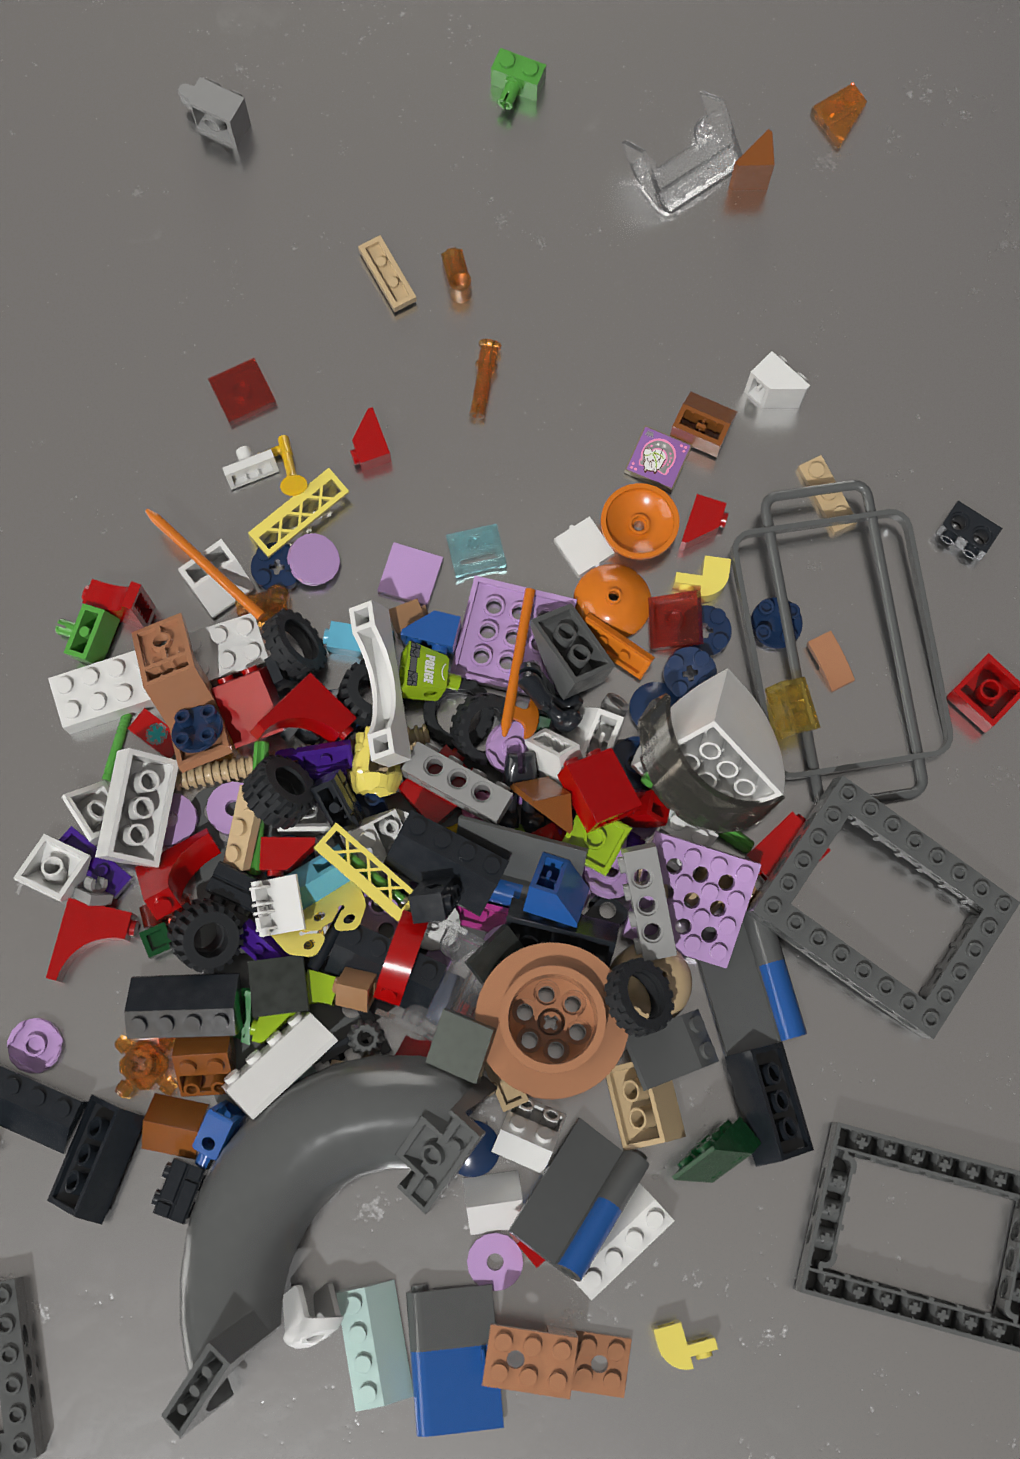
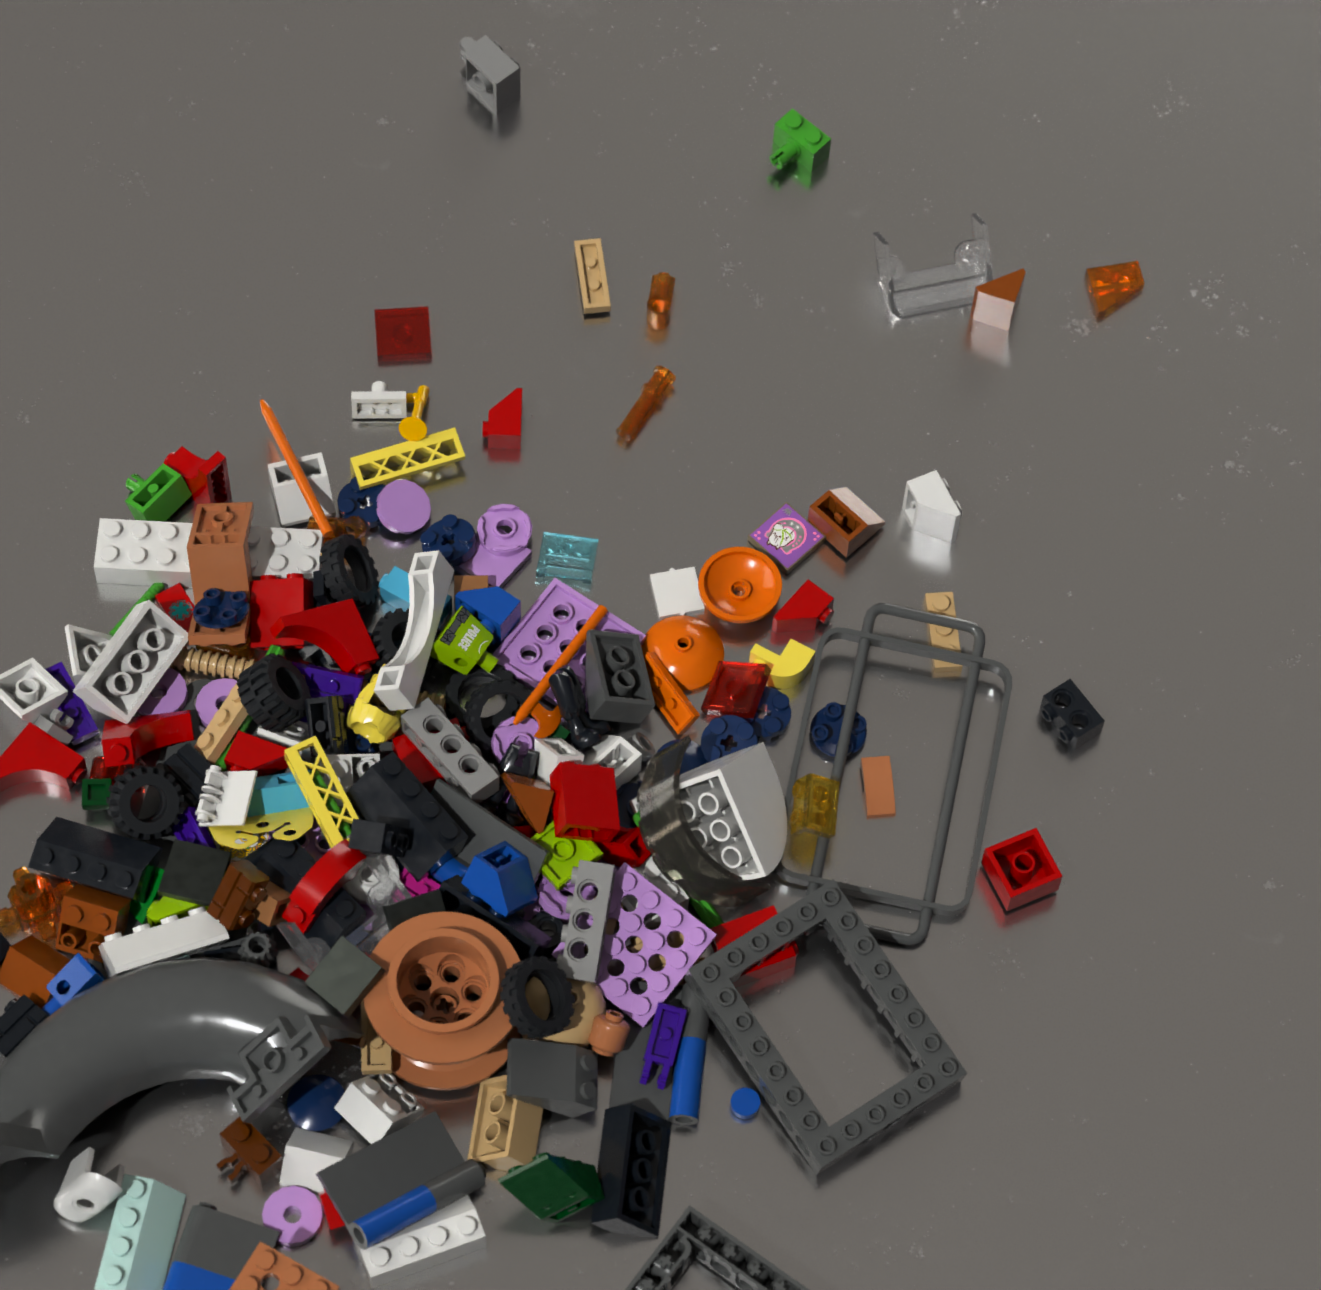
camera: 20 degrees right, 15 degrees down
none -> reddish brown brick [207,859,270,931]
none -> reddish brown brick [216,1116,283,1187]
none -> dark blue plate [420,514,477,567]
none -> lavender tile [477,504,532,557]
none -> nougat head [588,1010,630,1057]
none -> dark purple hinge [639,1002,687,1090]
none -> blue tile [730,1088,760,1119]

